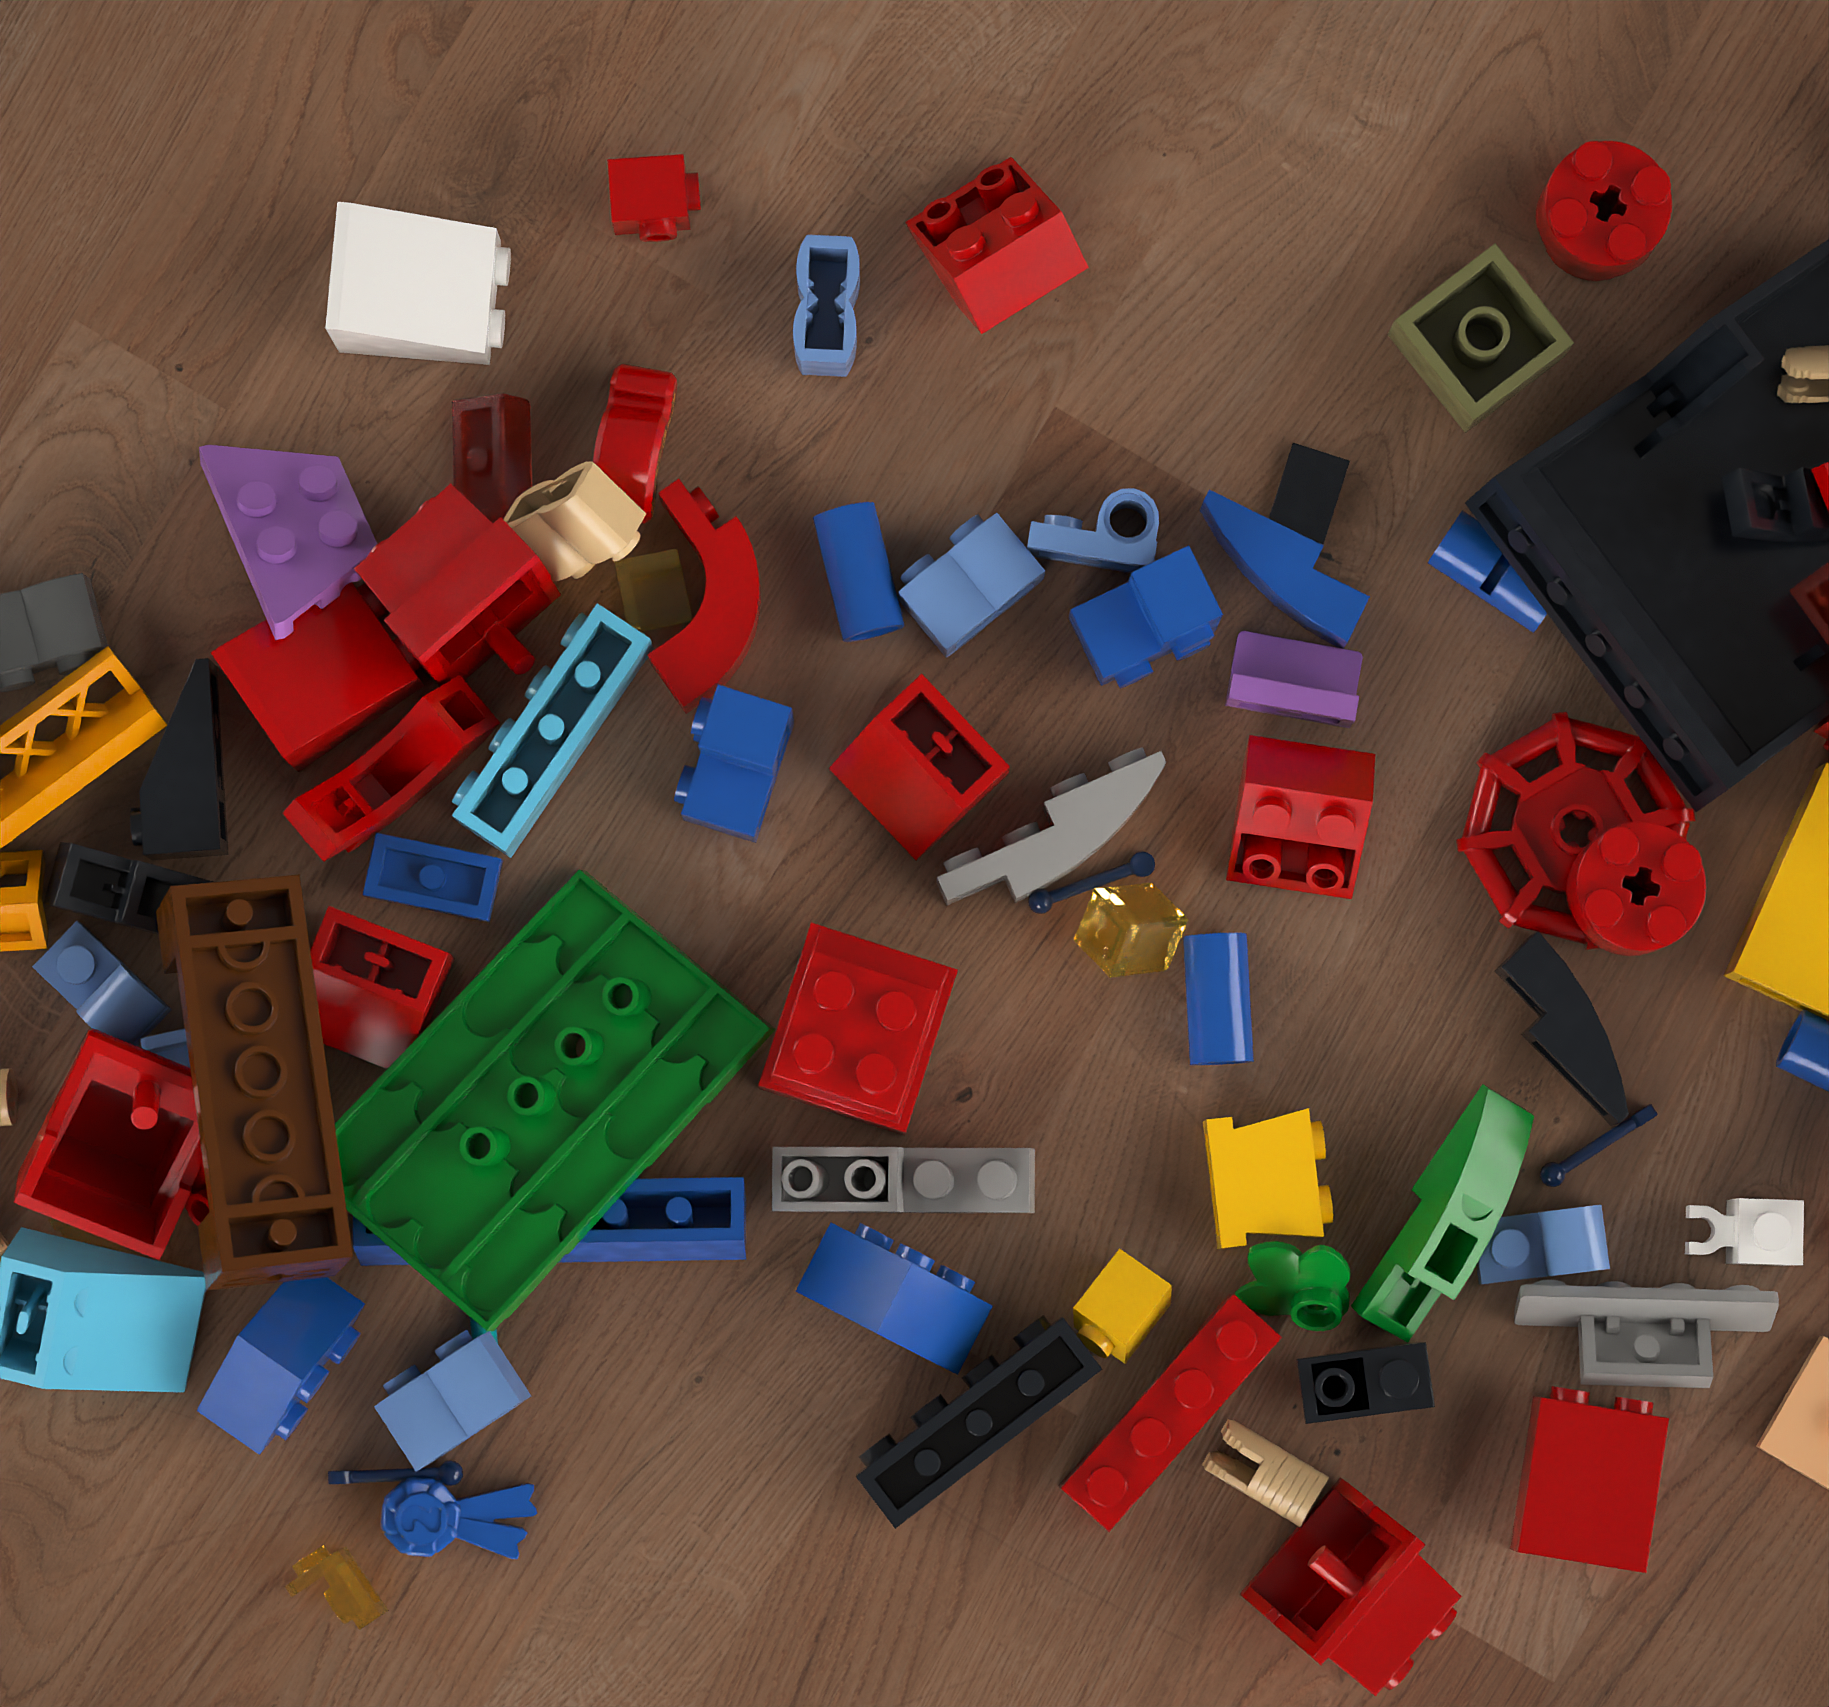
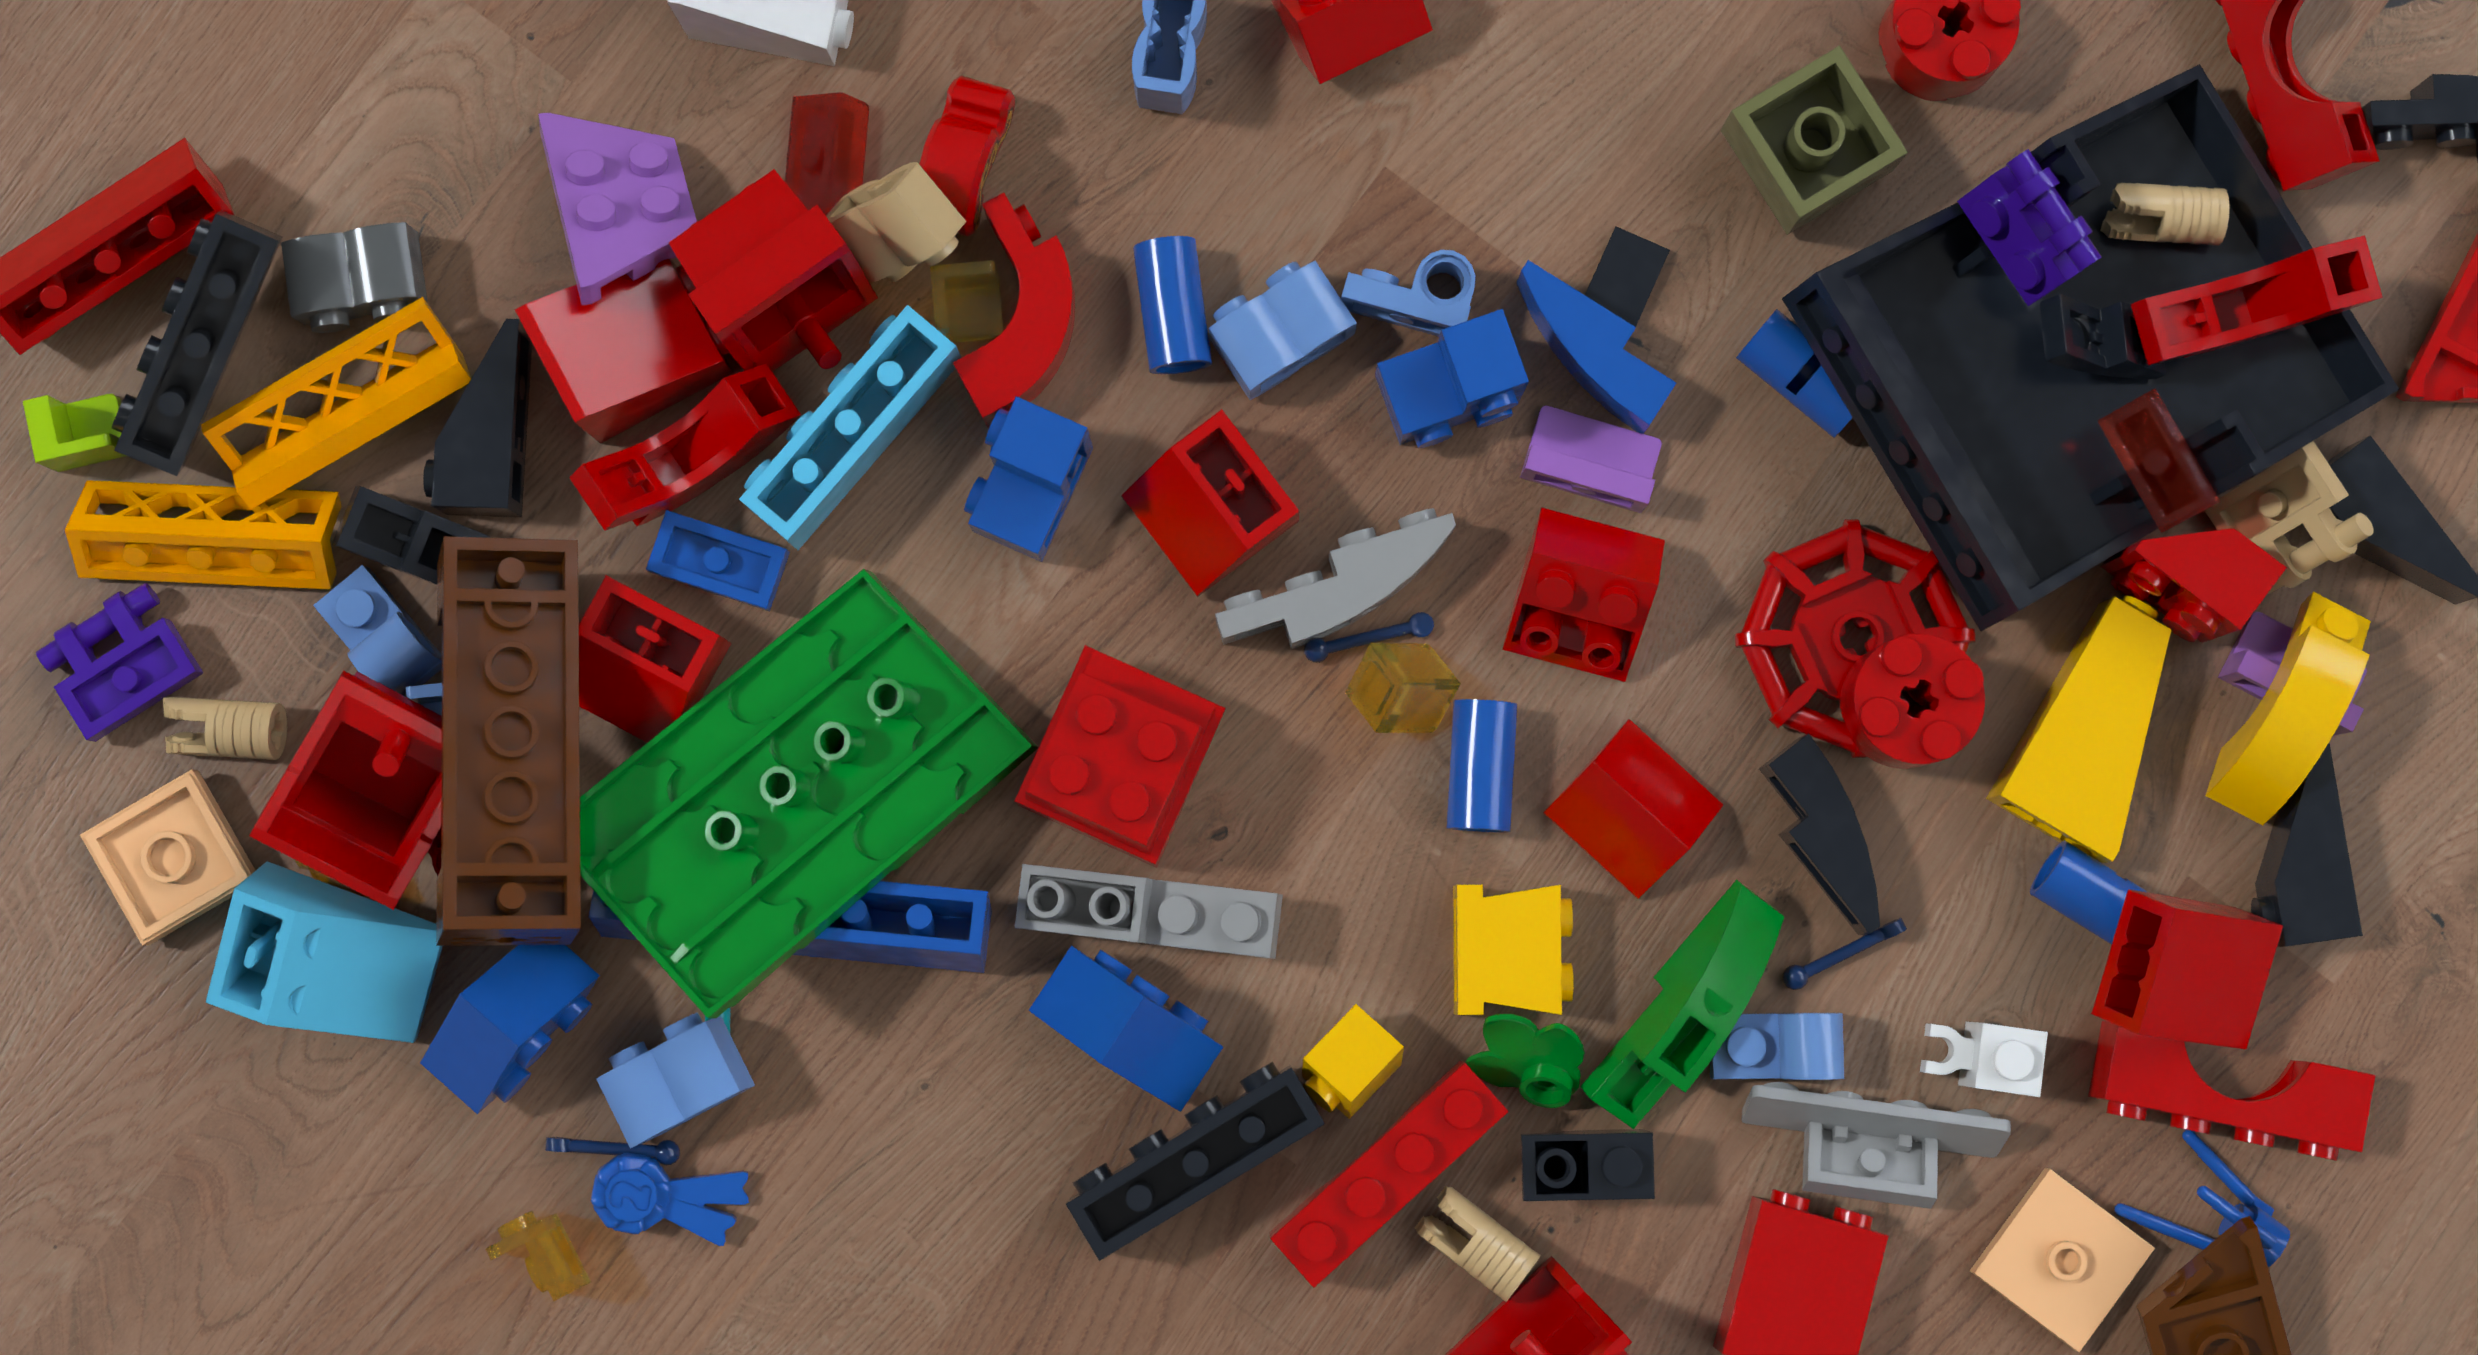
camera: 10 degrees right, 0 degrees up
none -> red slope [1543,719,1723,899]
none -> dark purple plate [1957,149,2102,307]

